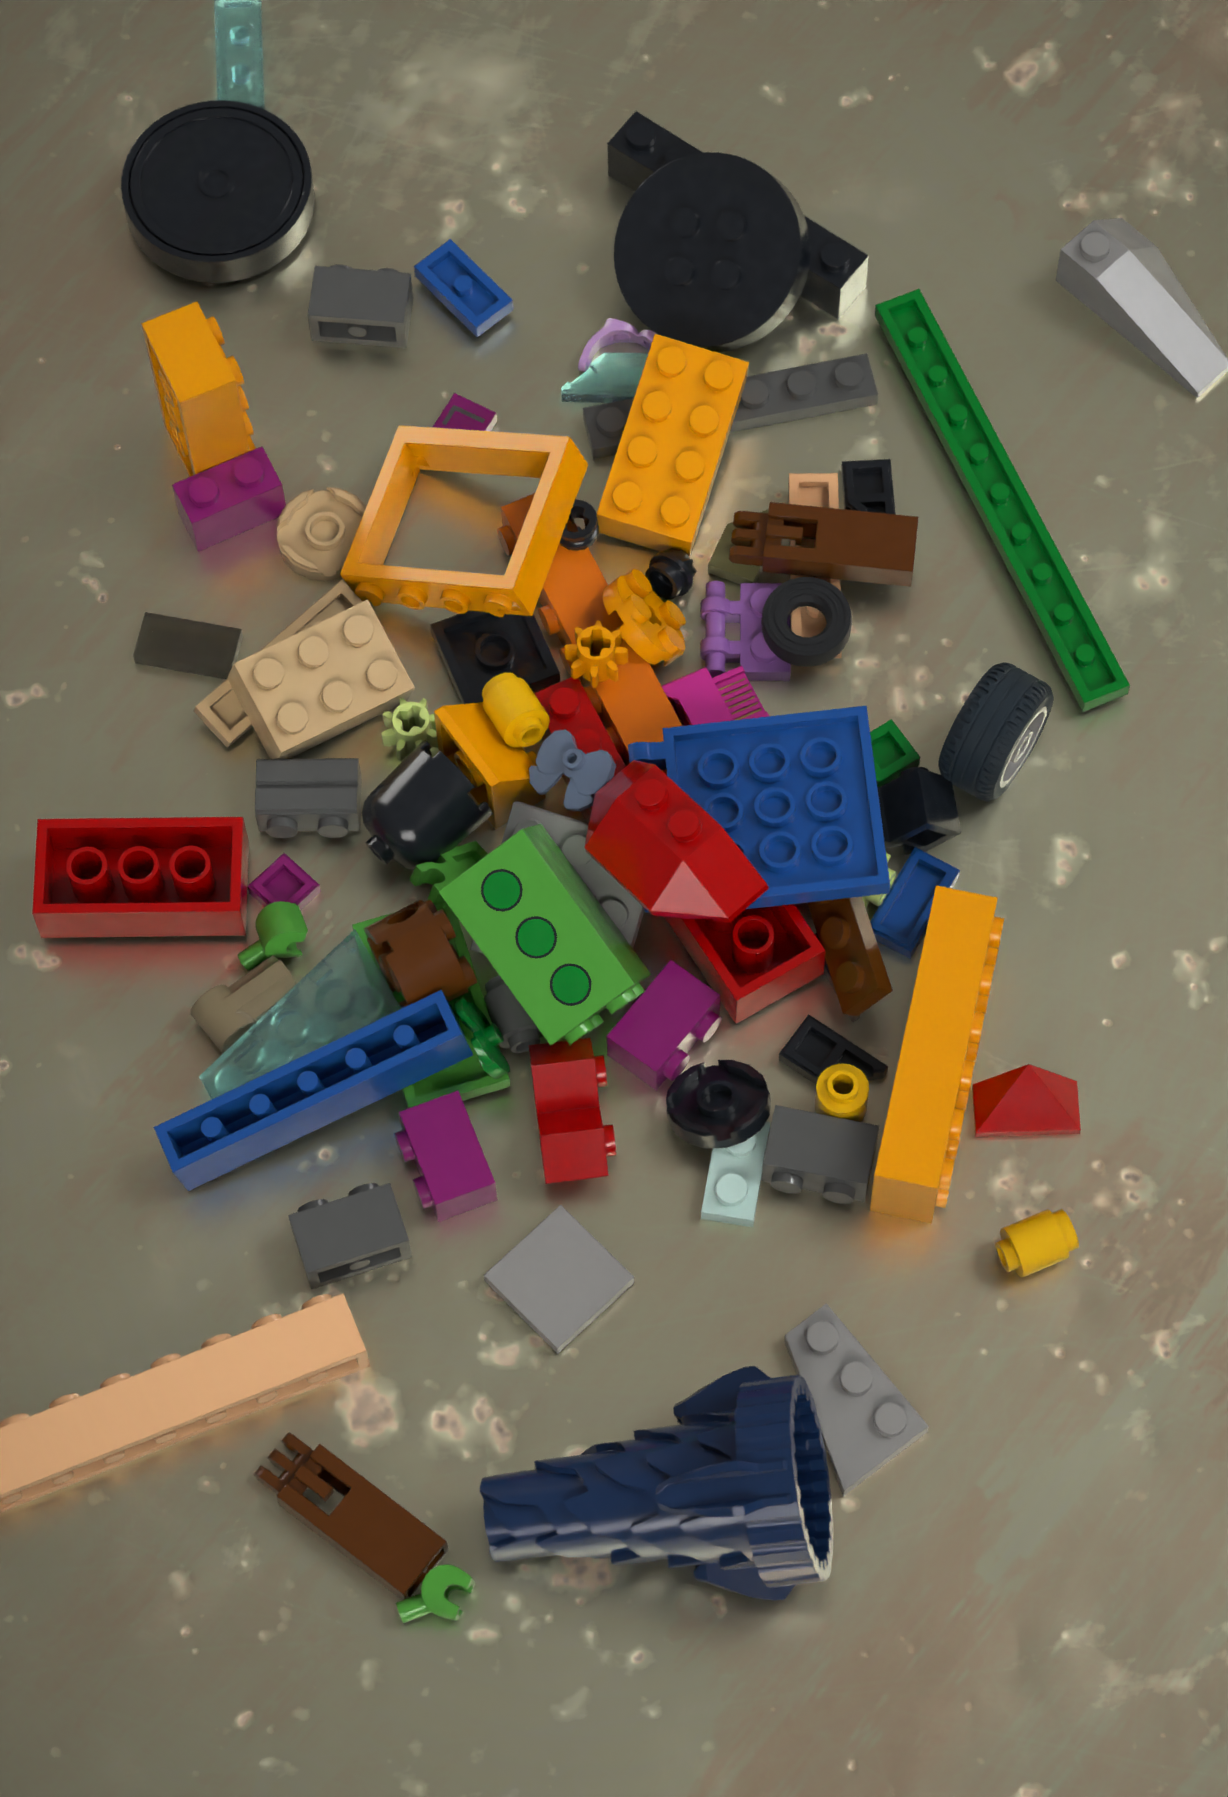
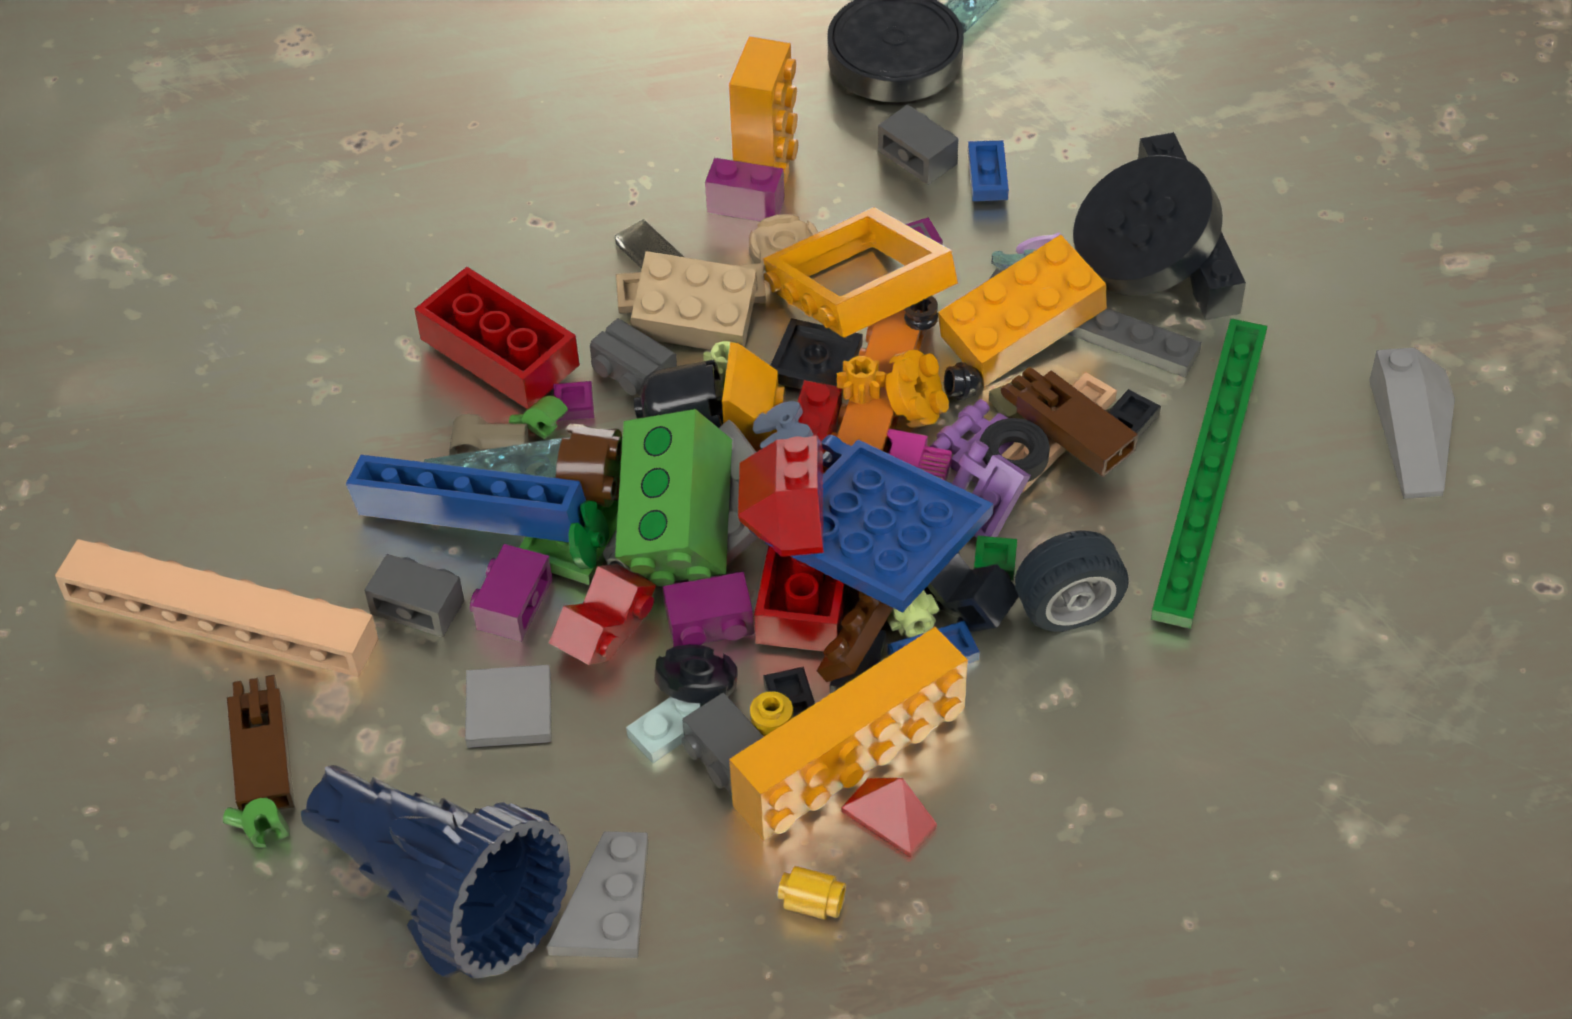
camera: 40 degrees right, 15 degrees down
yellow brick [482,673,550,748] -> none
none -> medium lavender plate [949,440,1031,537]

